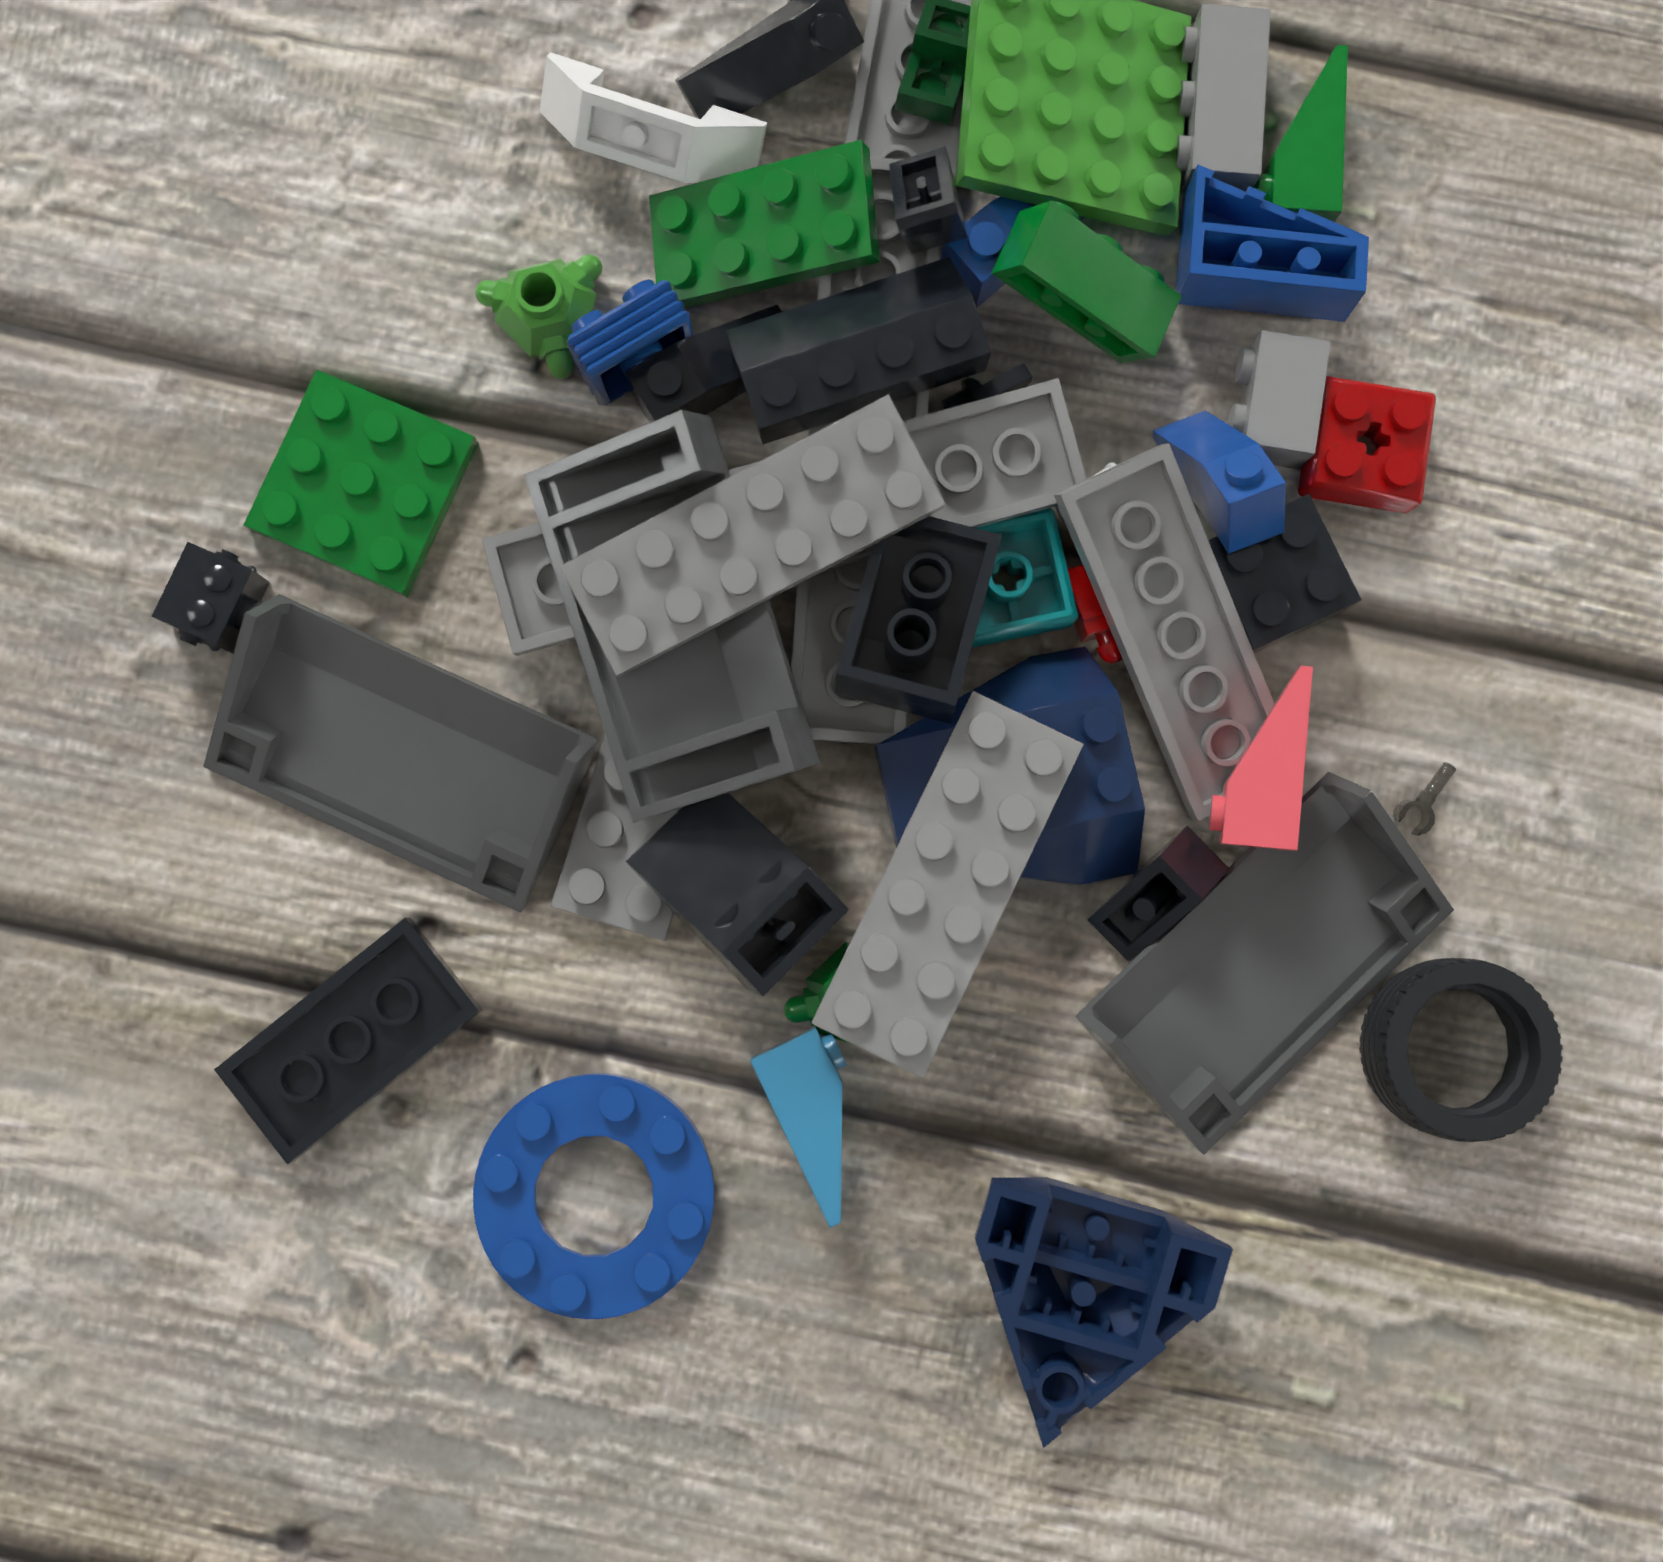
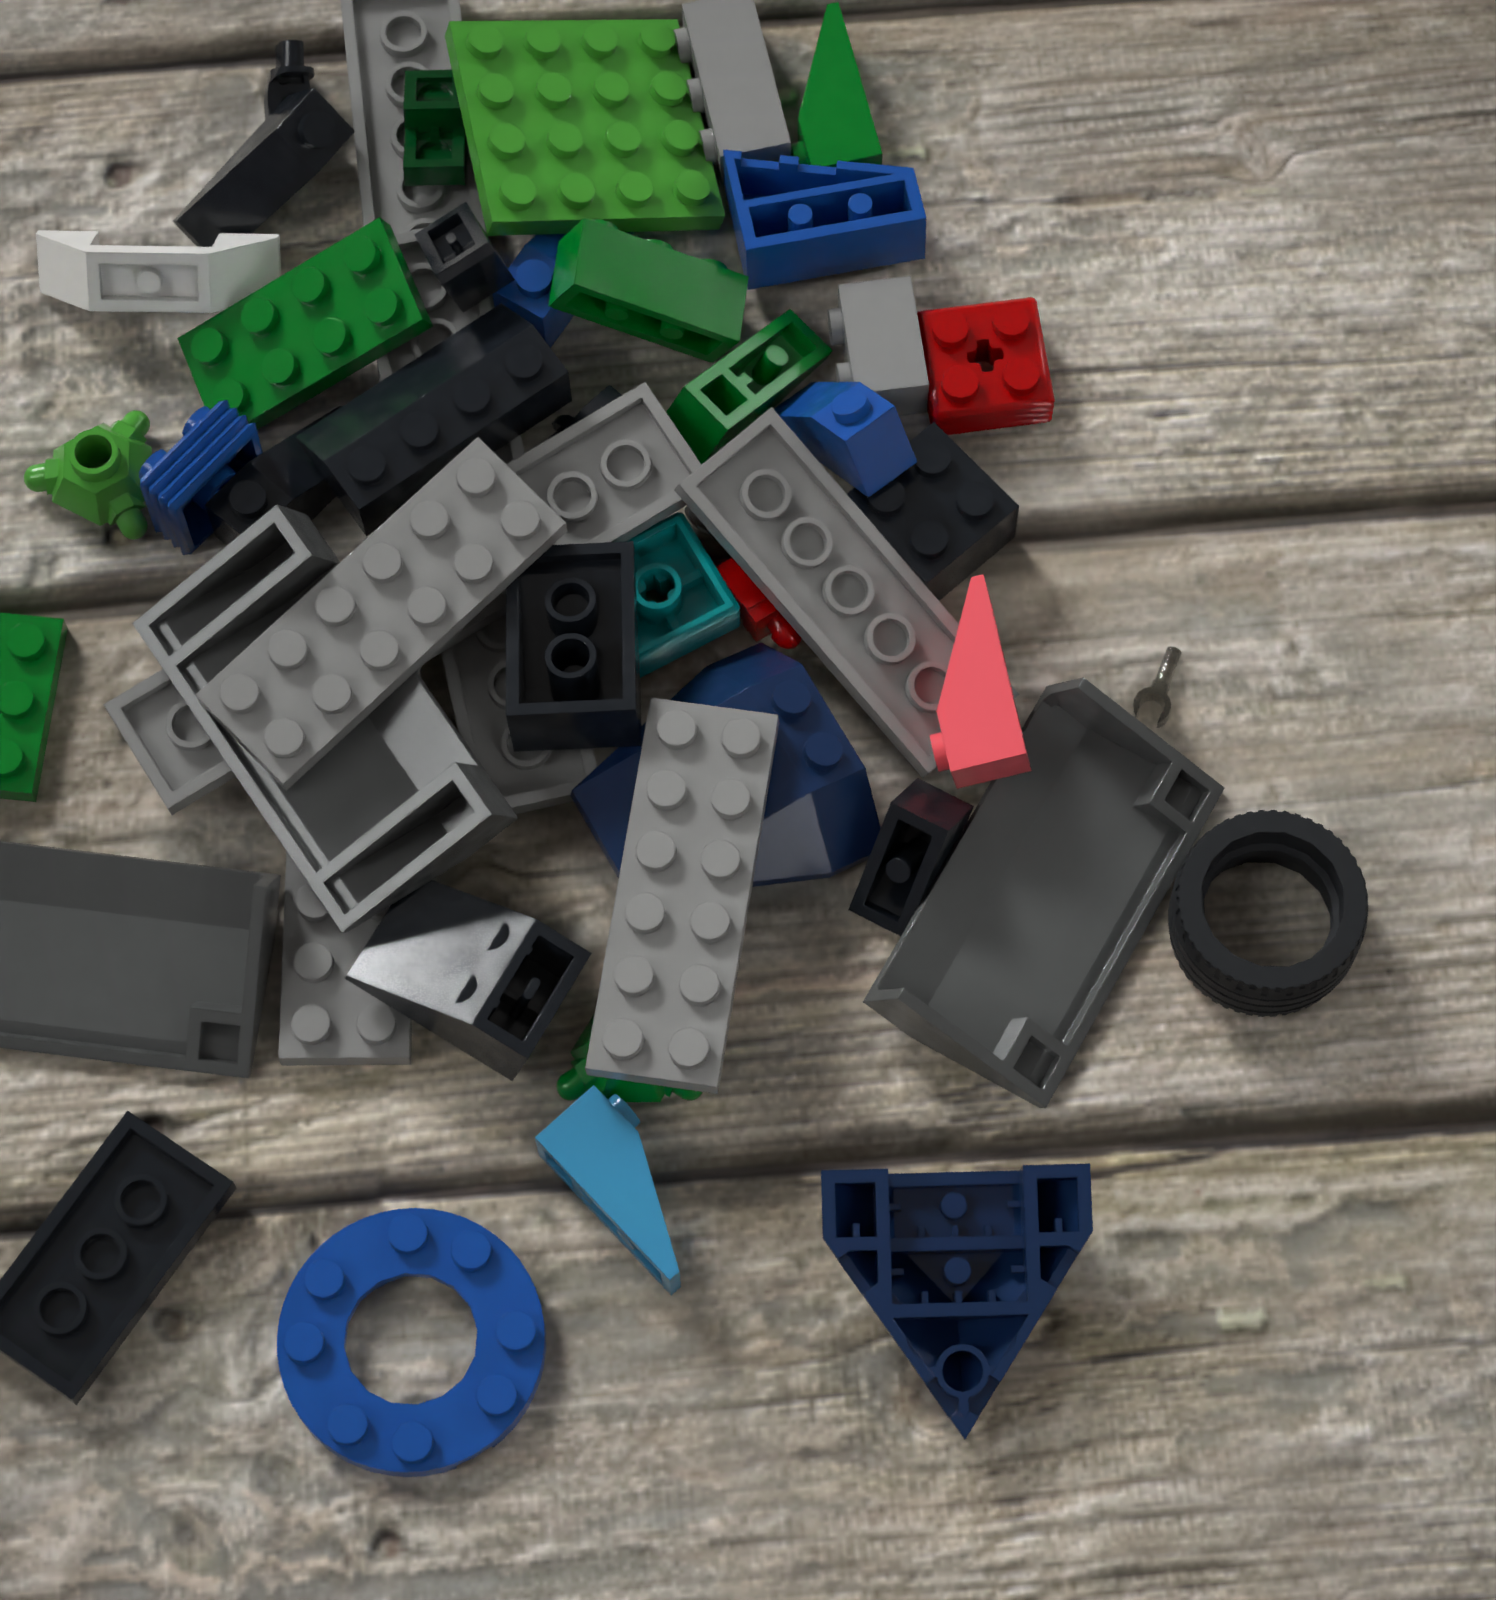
camera: 10 degrees left, 15 degrees down
none -> green slope [666,309,833,465]

